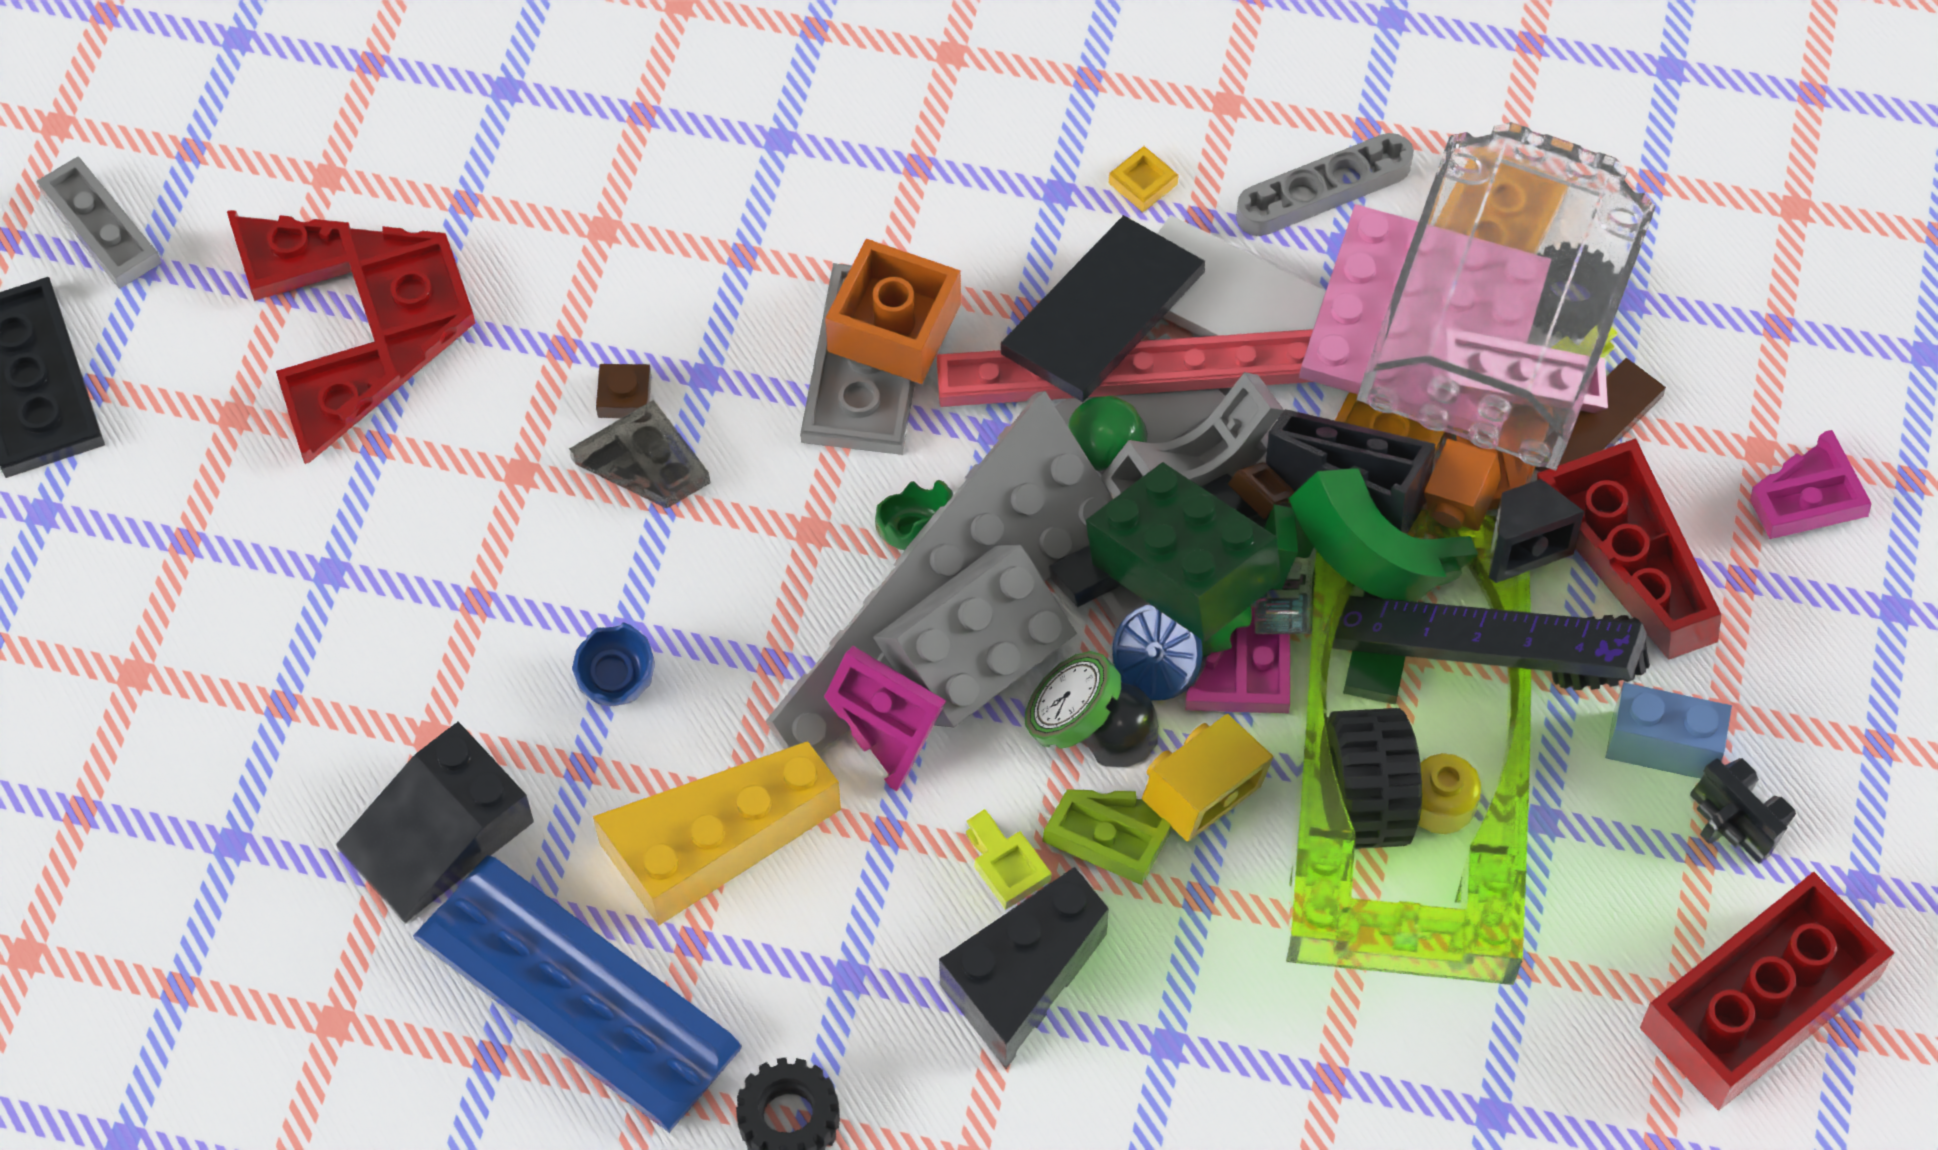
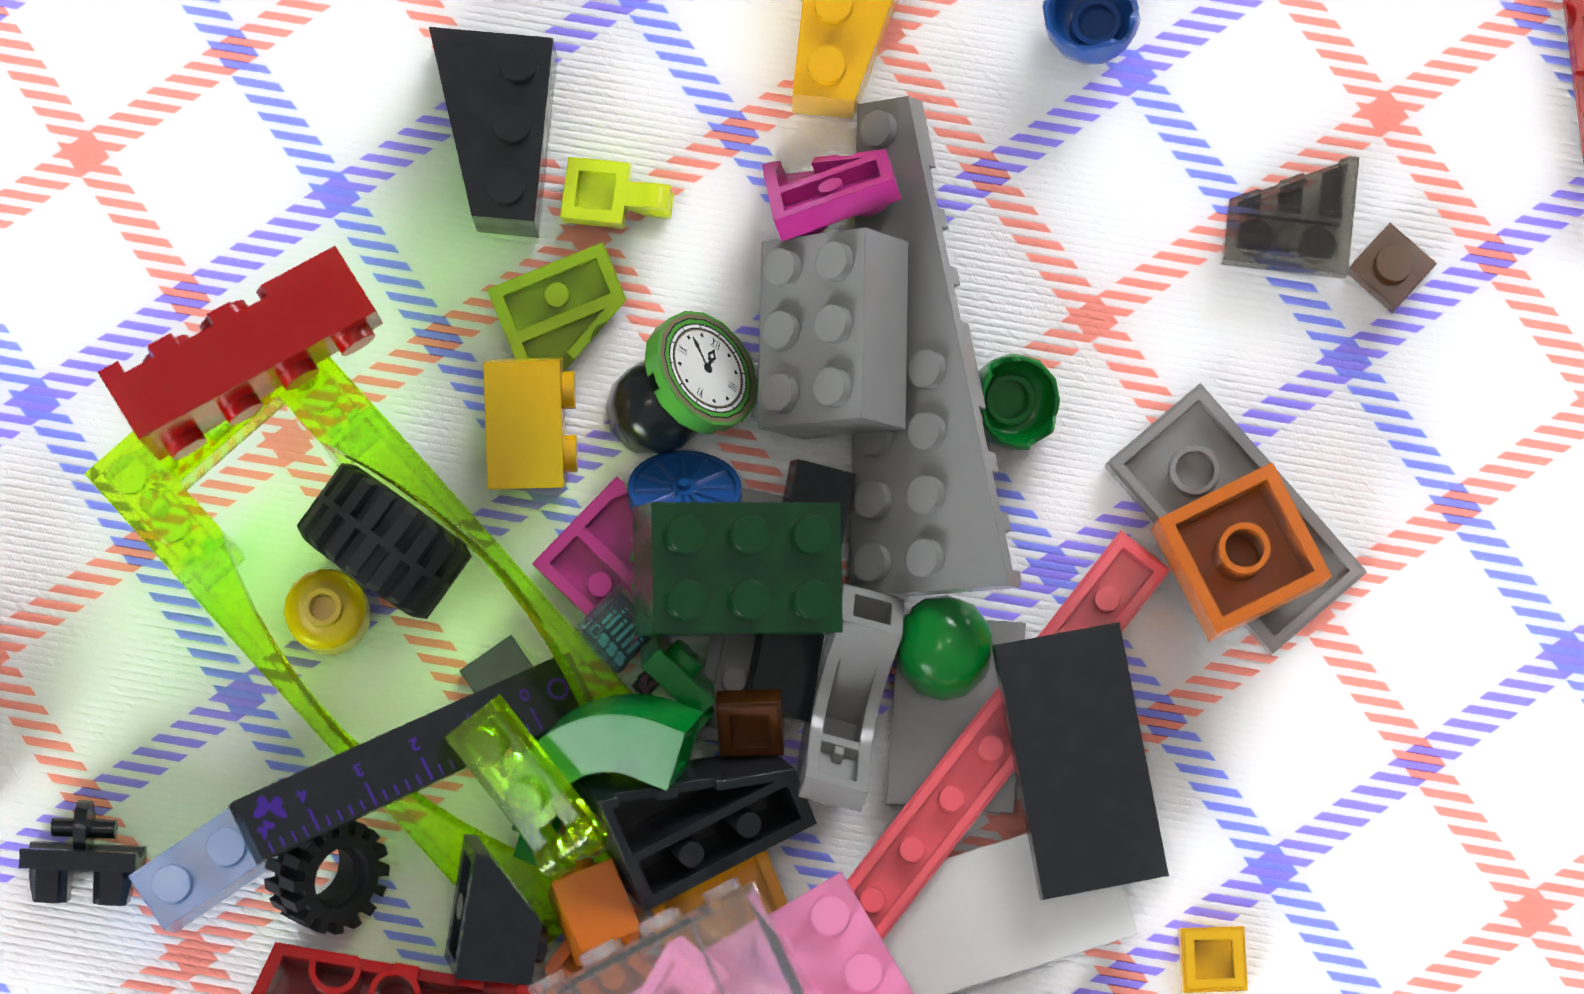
camera: 130 degrees right, 20 degrees up
none -> red wedge [97,245,383,461]
none -> clear neon green plate [444,694,608,881]

